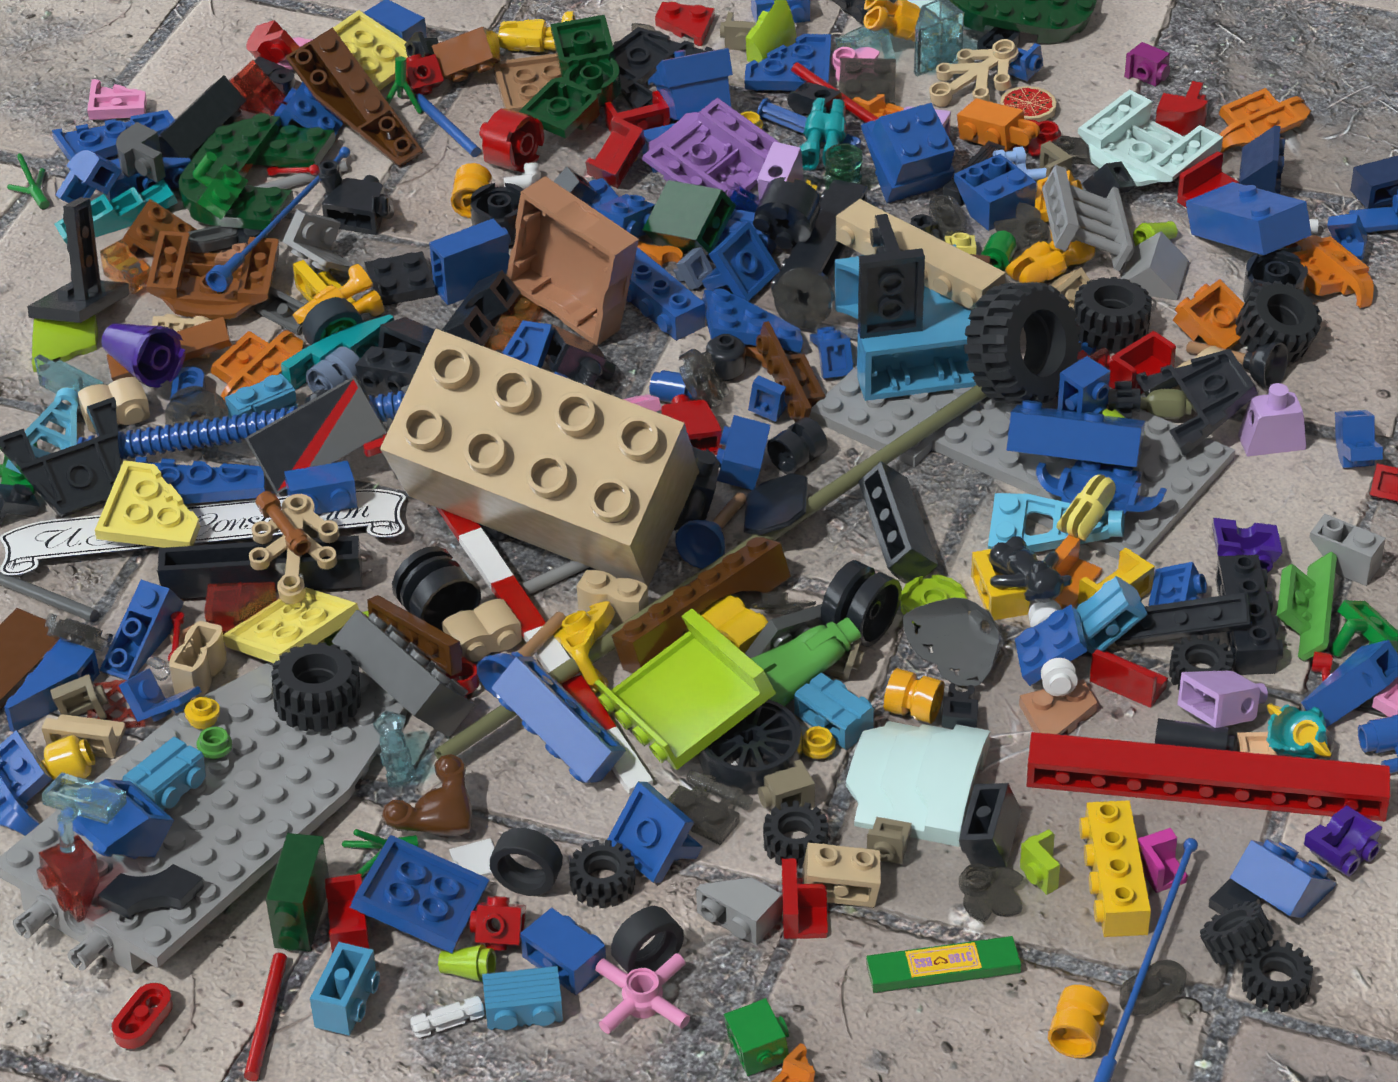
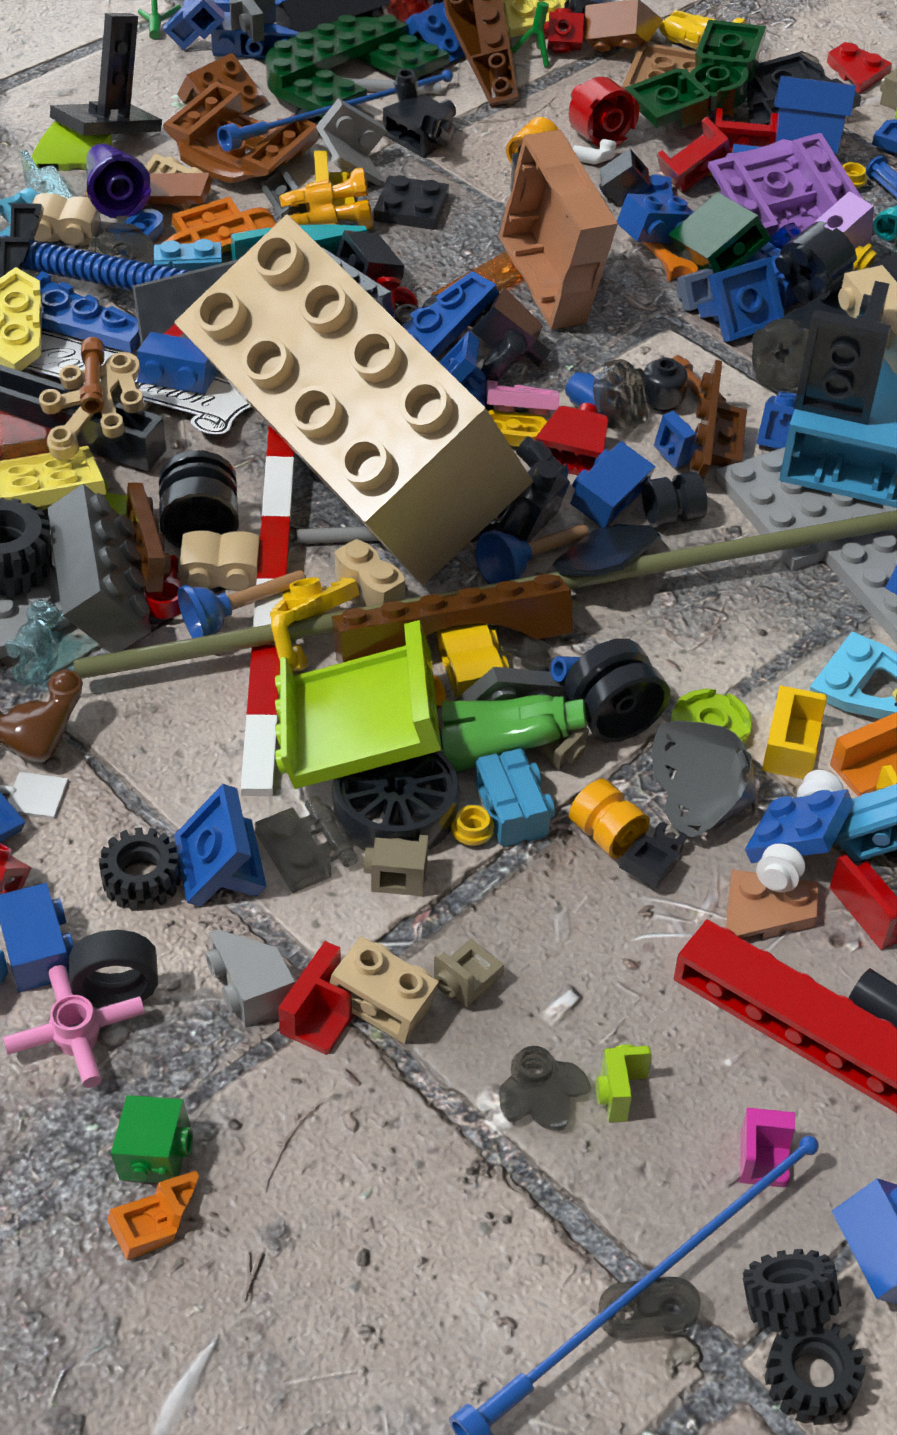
camera: 25 degrees right, 5 degrees up
teal slope [54,179,178,244] -> none
clear orange leg [100,239,151,294] -> none
dark grey tile [188,226,238,253] -> none
green plate [193,152,248,220] -> none
red hinge [267,164,320,176] -> none
black wheel [302,297,363,345] -> none
blue bar [415,93,481,157] -> none
blue brick [429,219,511,305] -> none
black arch [441,270,521,346] -> none
black tyre [490,828,563,896] -> none
brick [491,656,626,783] -> none
blue brick [626,247,705,341] -> none
blue plate [702,288,803,352] -> none
black tyre [763,801,828,869] -> none
light aqua slope [846,721,991,847] -> none
black brick [858,461,938,582] -> none
green tile [866,936,1021,993] -> none
black brick [959,783,1022,868] -> none
black piece [989,536,1072,602] -> none
light orange wheel [1048,985,1109,1058] -> none
yellow brick [1079,800,1151,937] -> none
black tile [1208,879,1261,914] -> none
none -> blue piece [551,656,580,682]

